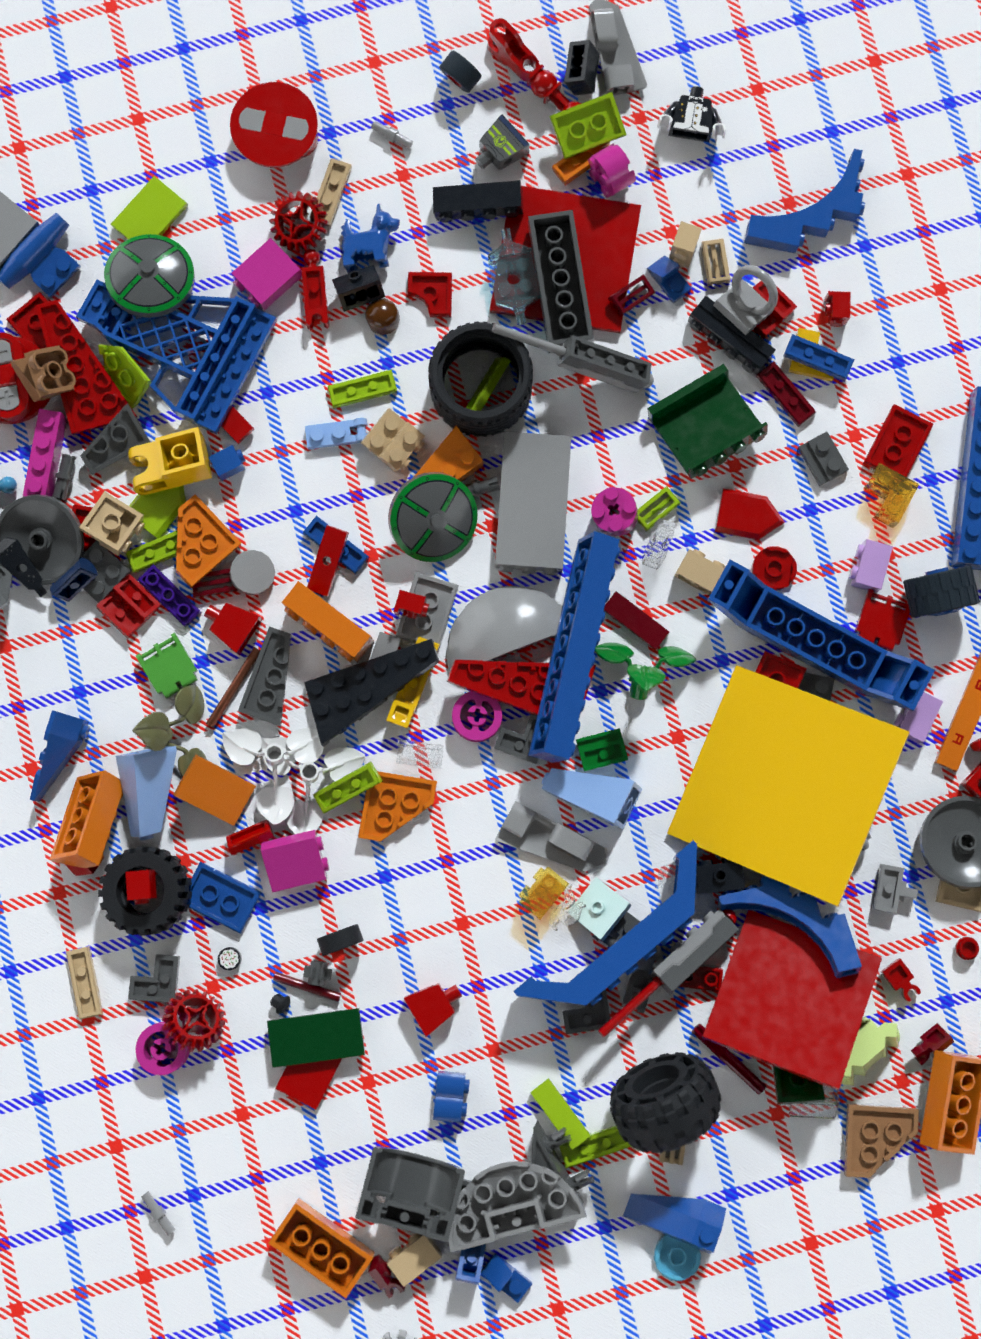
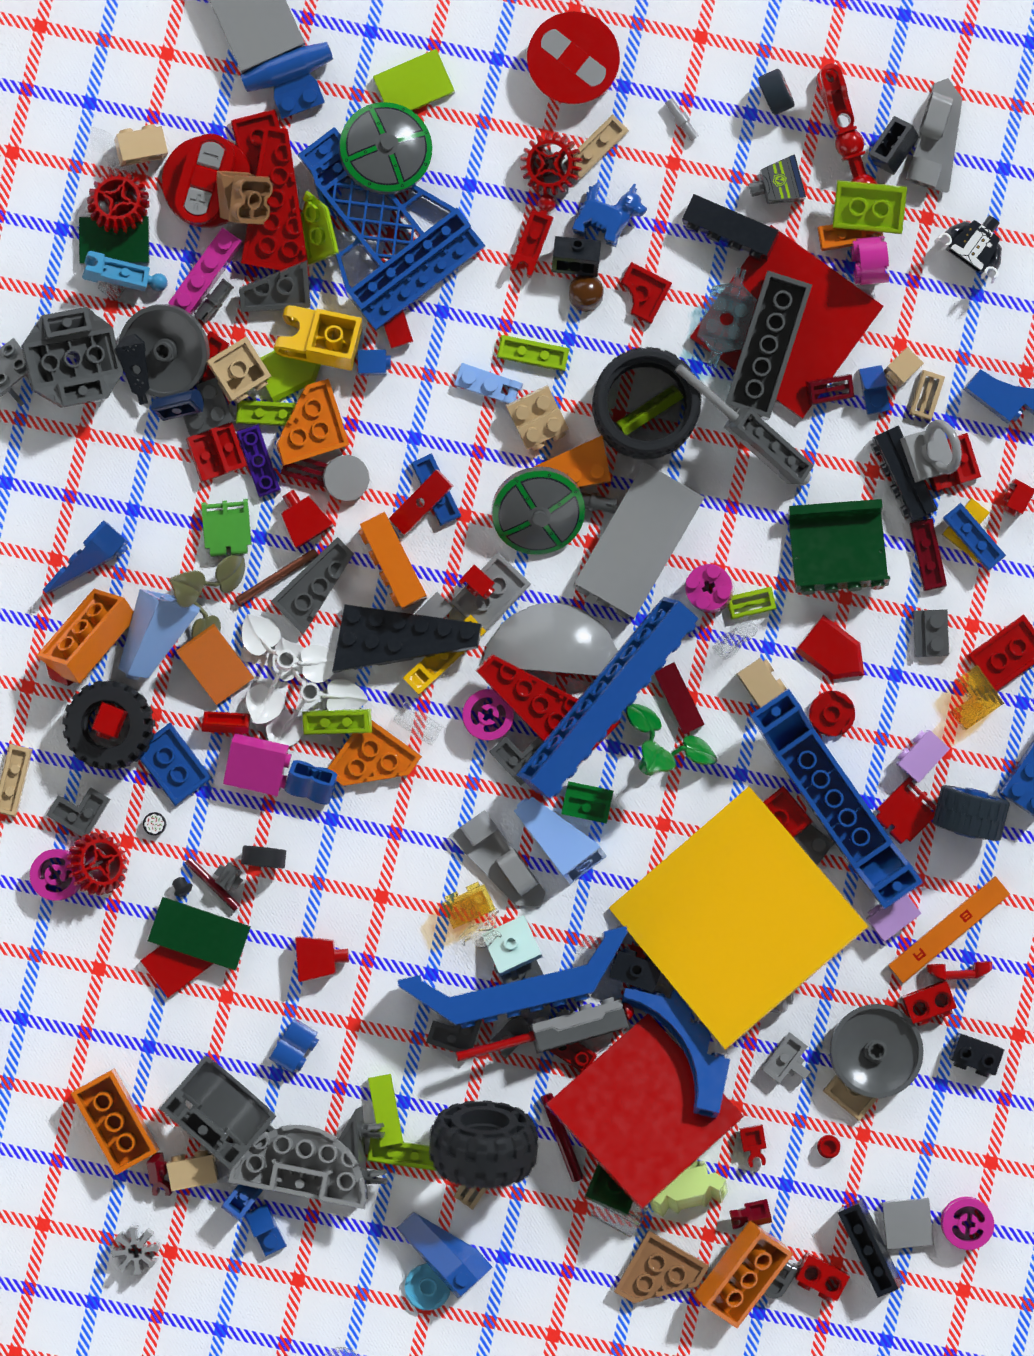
camera: 20 degrees right, 5 degrees up
dark pink brick [231,238,302,311] -> none
none -> blue brick [285,760,338,805]

